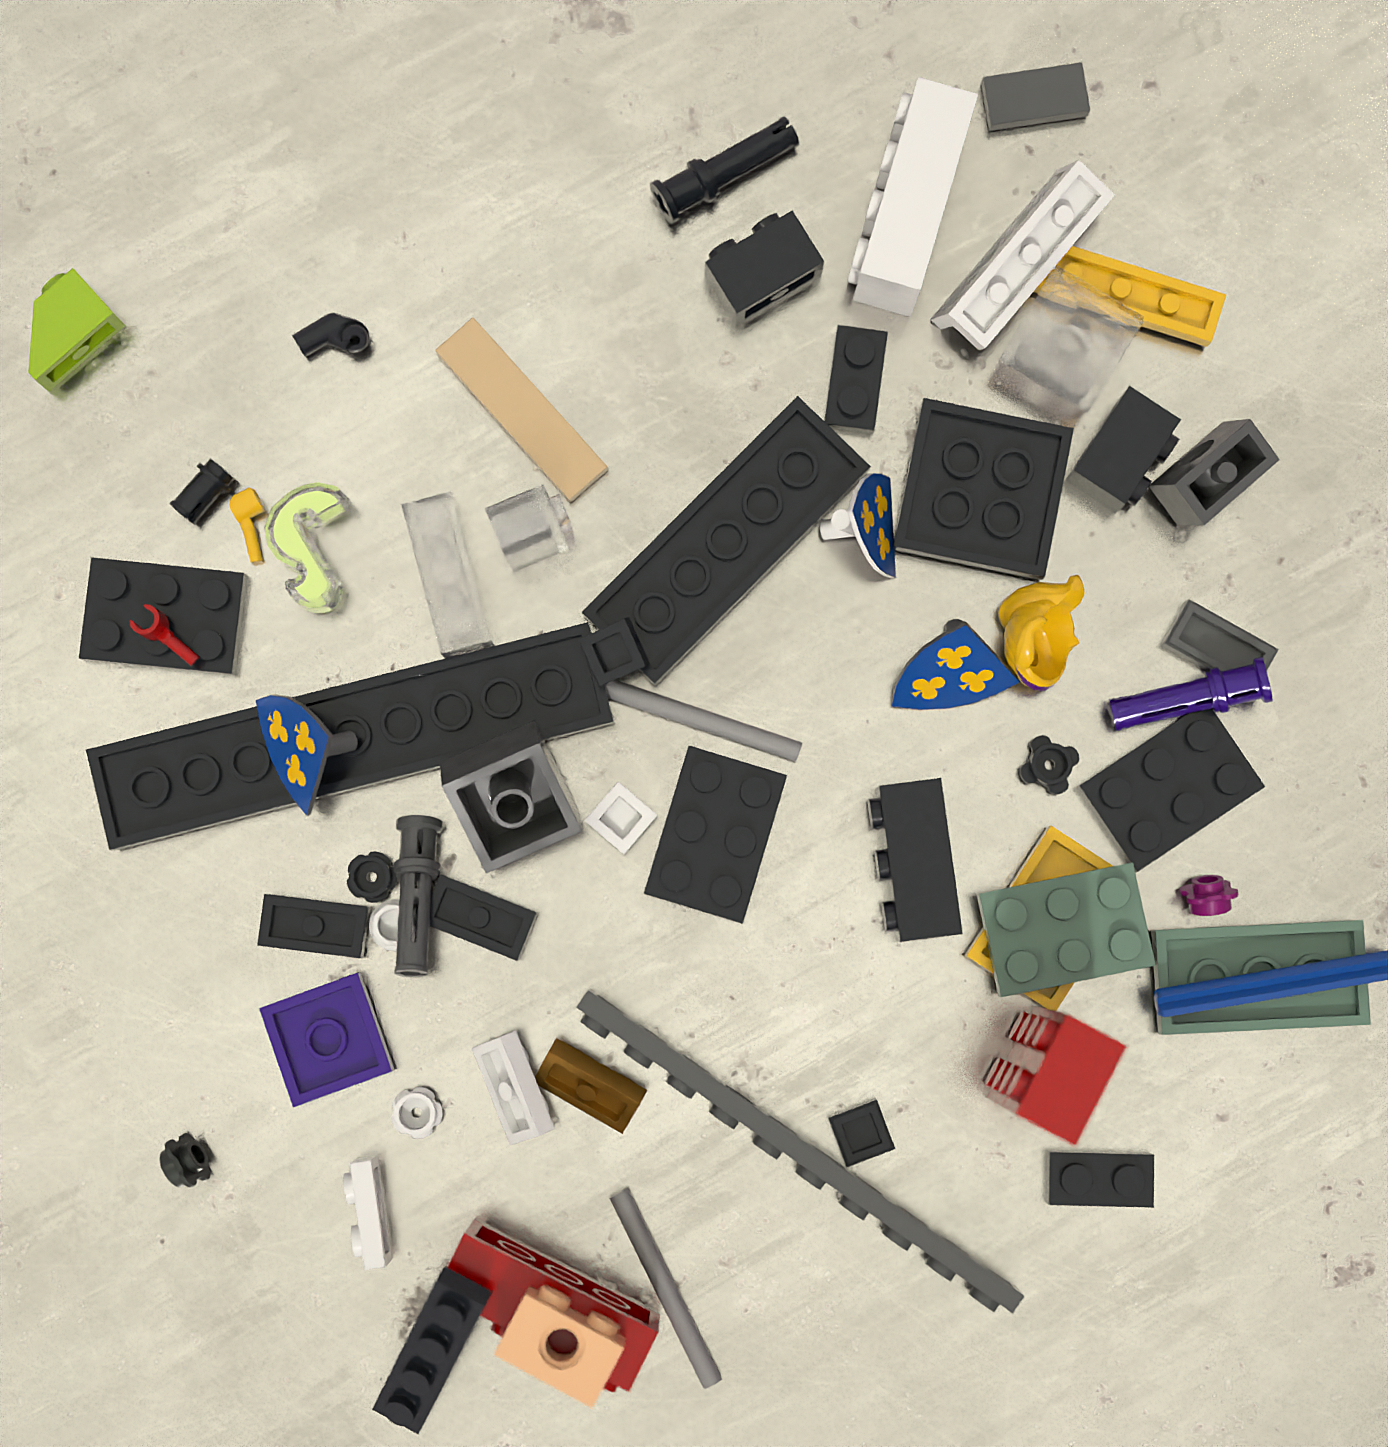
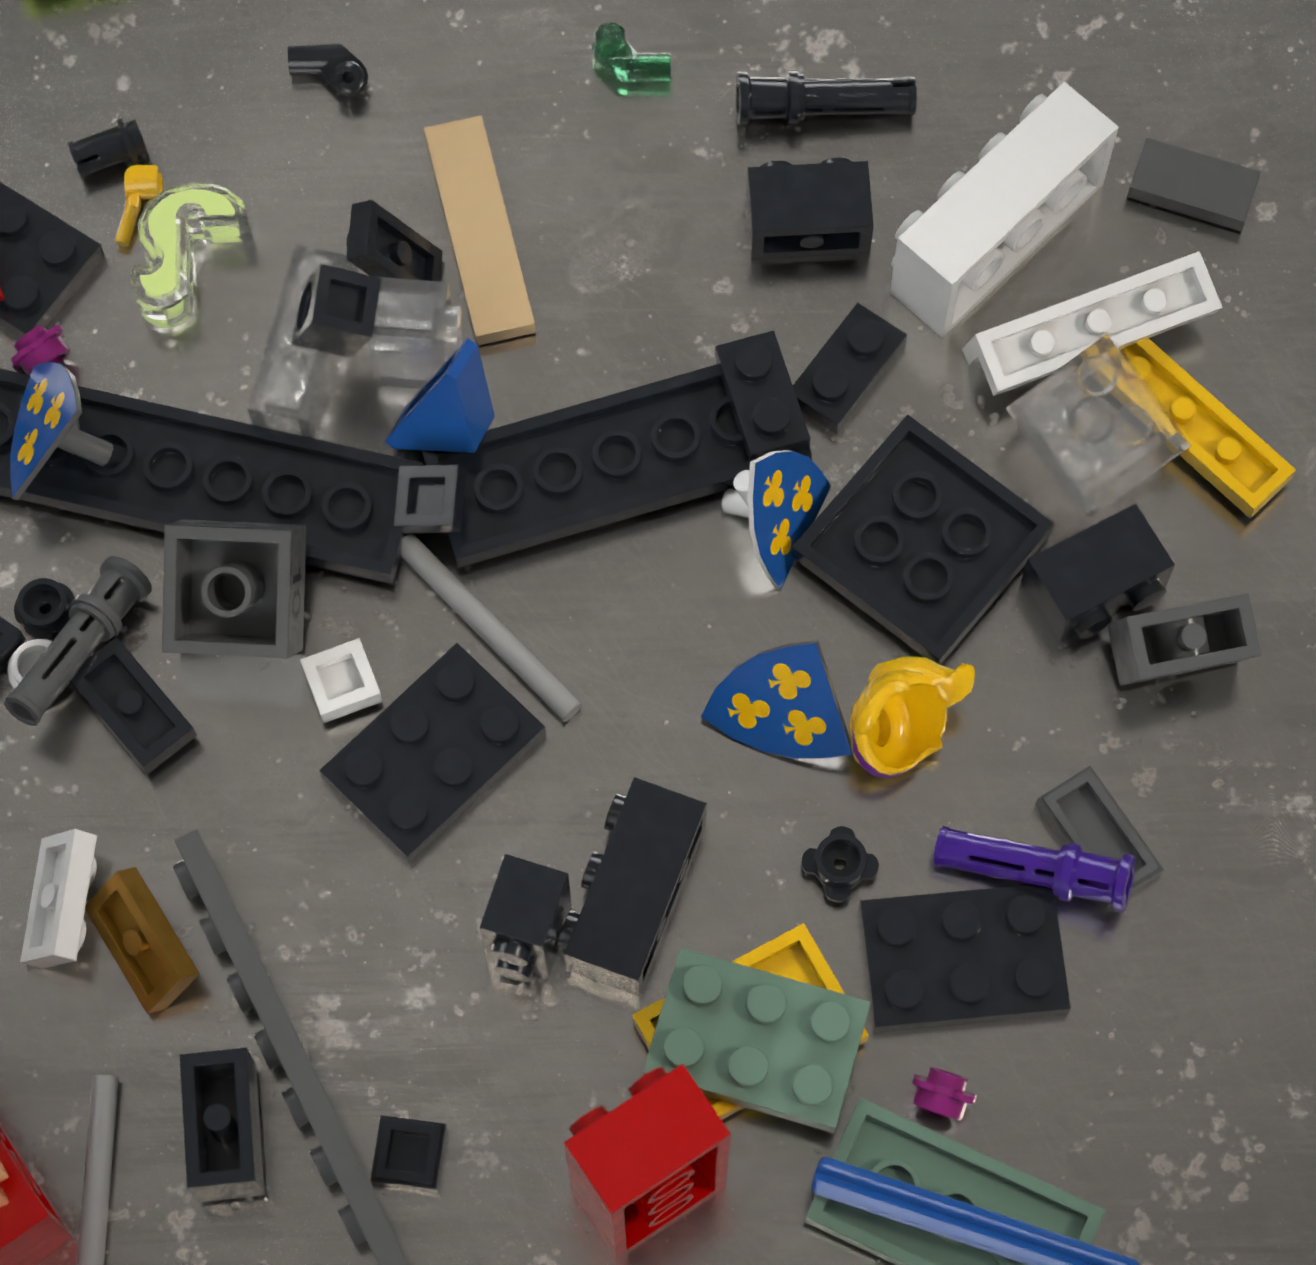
camera: 30 degrees right, 15 degrees down
none -> magenta plate [11,325,70,375]
none -> black brick [179,1047,265,1202]
none -> black brick [292,264,381,358]
none -> black plate [346,200,443,309]
none -> blue slope [384,338,495,453]
none -> black brick [479,854,572,982]
none -> clear green arm [591,22,671,83]
none -> black plate [715,330,811,462]

